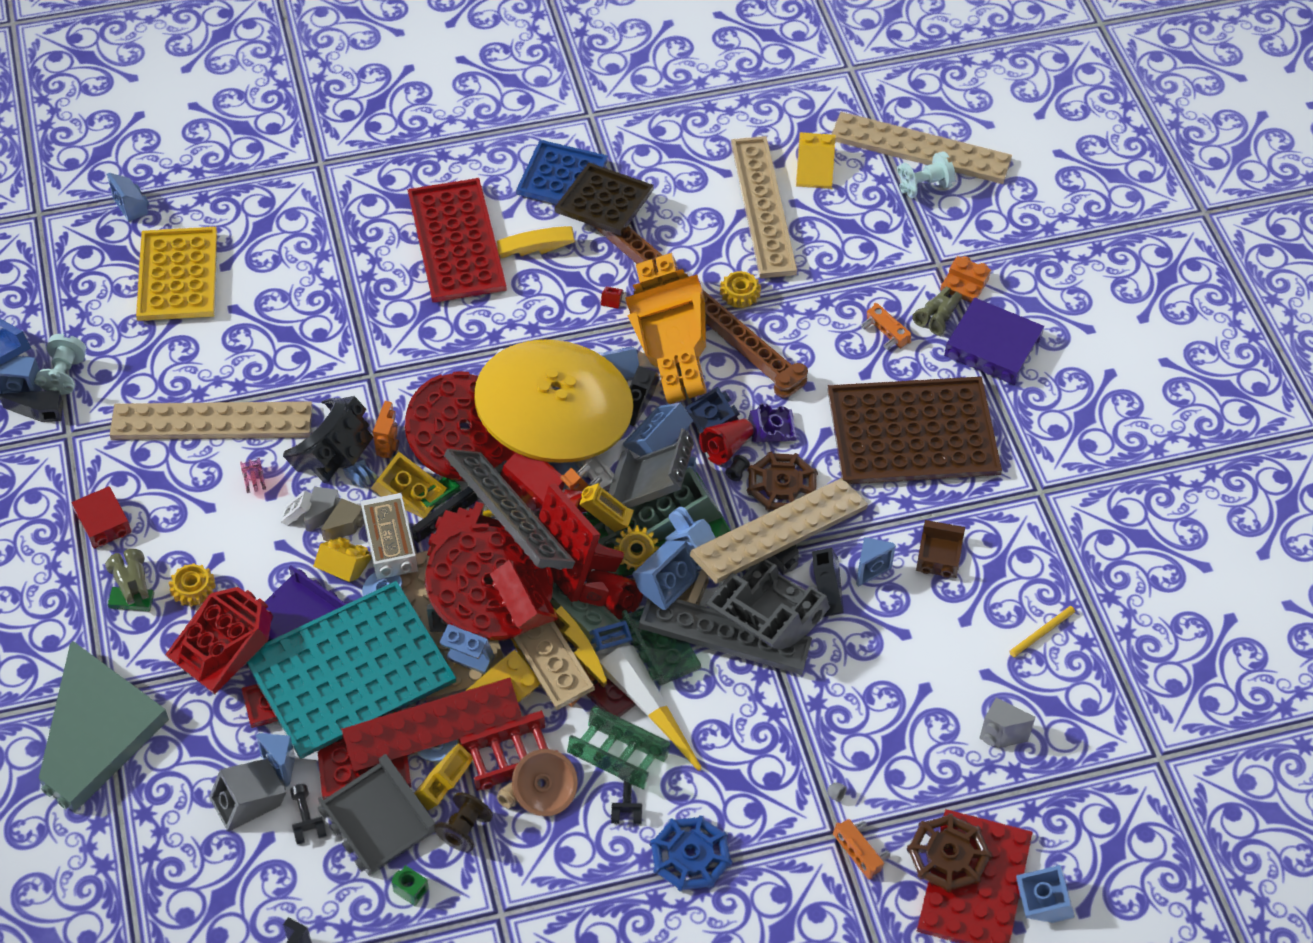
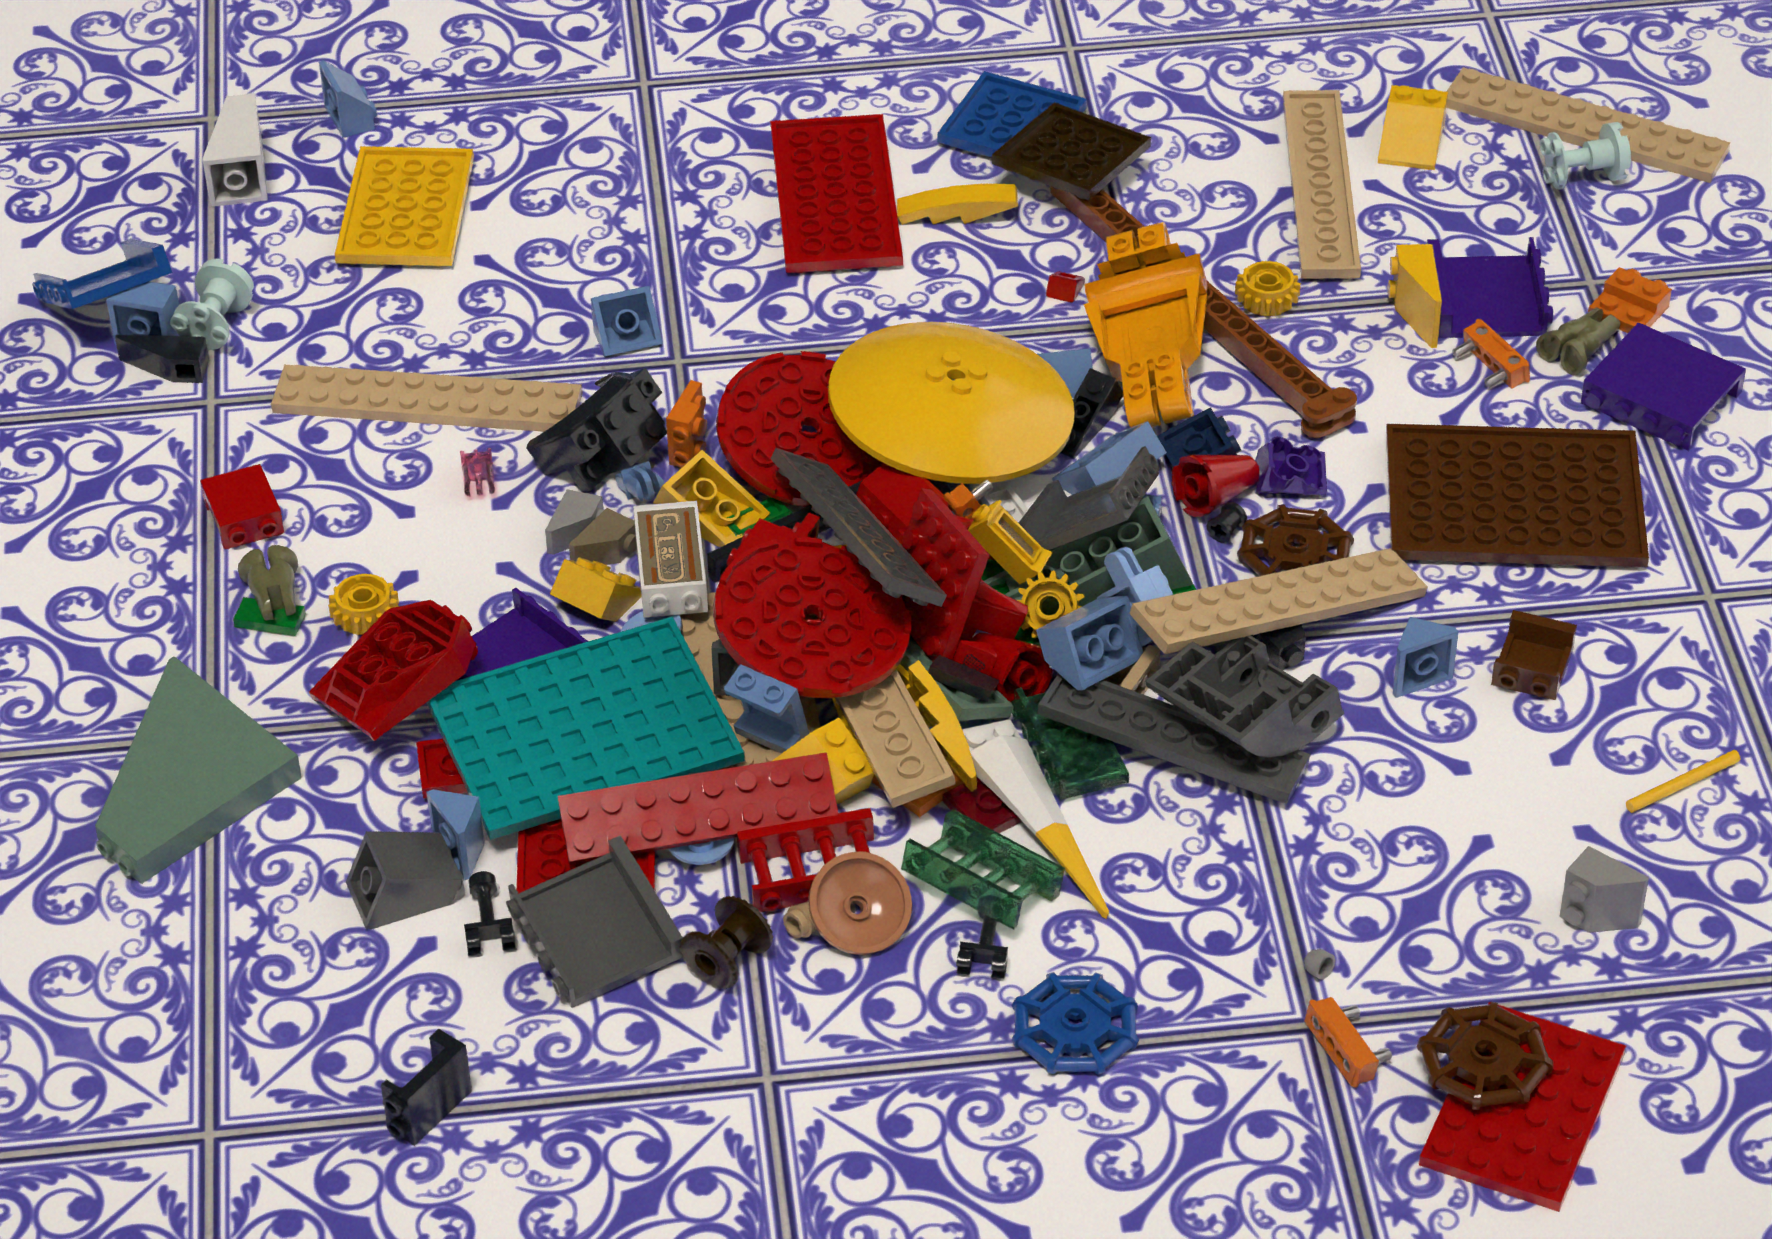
camera: 10 degrees right, 10 degrees down
white plate [281,490,312,526] -> none
green brick [392,865,429,906] -> none
yellow slope [414,743,473,810] -> none
red slope [490,560,558,630] -> none
blue tile [589,621,633,652] -> none
black slope [812,547,844,617] -> none
medium blue slope [1016,865,1075,923] -> none
none -> white slope [203,93,268,207]
none -> medium blue slope [591,286,663,357]
none -> black tile [928,655,999,702]
none -> yellow slope [1388,244,1442,348]
none -> dark purple panel [1427,237,1553,338]

